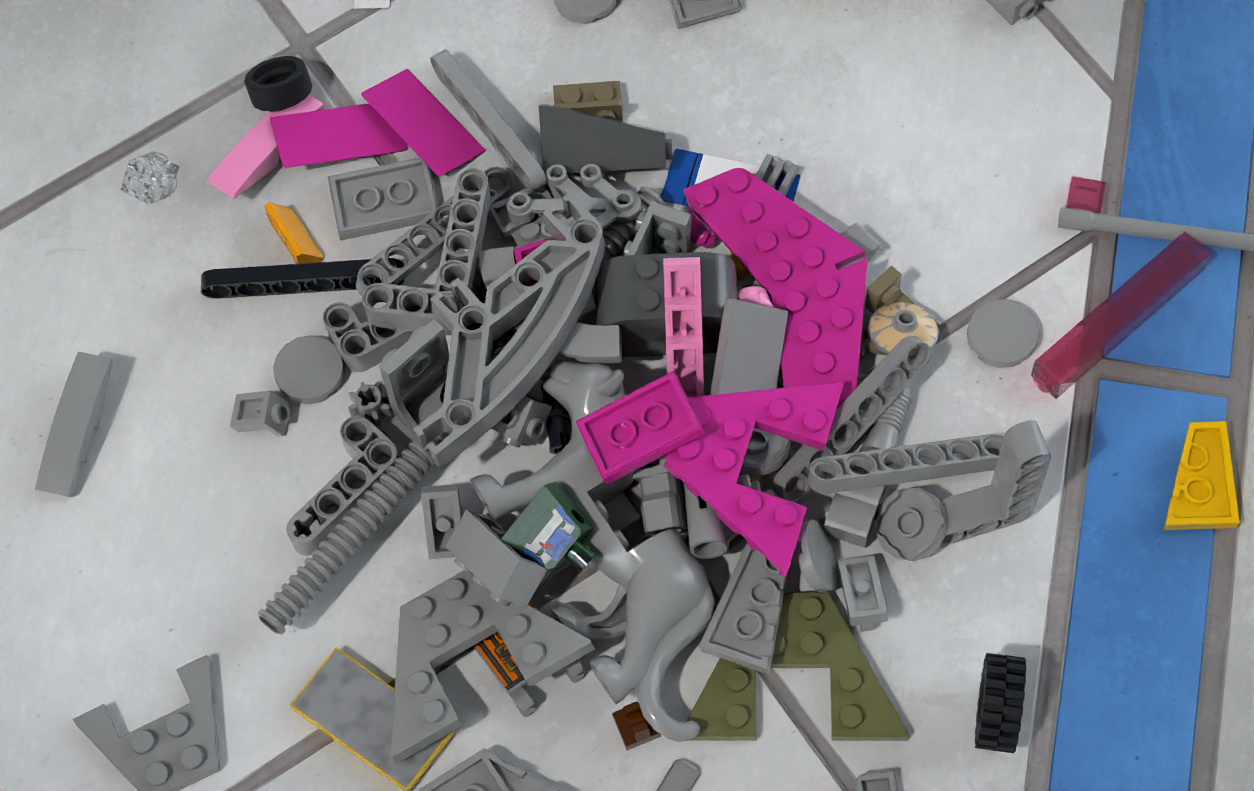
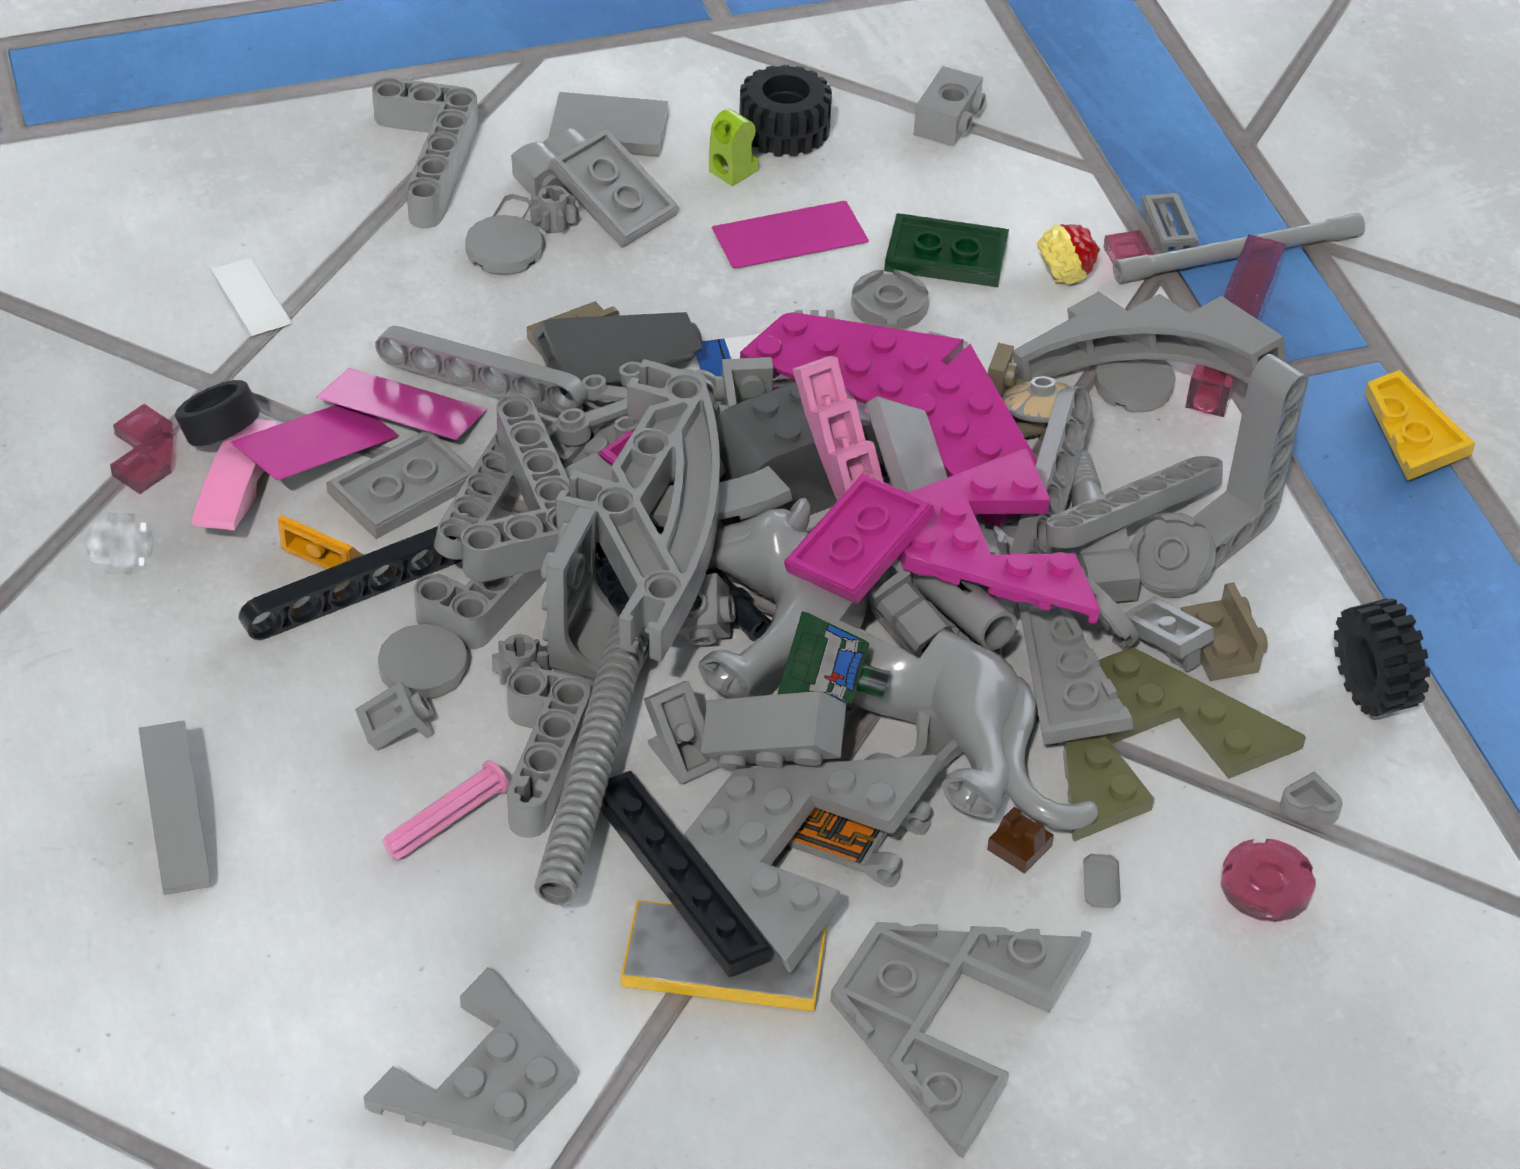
camera: 35 degrees left, 20 degrees down
none -> clear pink tile [110,404,174,494]
none -> bright pink axle [382,760,509,860]
none -> black tile [600,771,772,977]
none -> dark pink sticker [712,201,869,268]
none -> light grey tile [851,270,929,329]
none -> dark green tile [884,213,1009,288]
none -> light grey arch [1013,291,1286,383]
none -> light yellow piece [1037,224,1100,285]
none -> light grey tile [1140,193,1199,254]
none -> dark tan bracket [1181,582,1268,681]

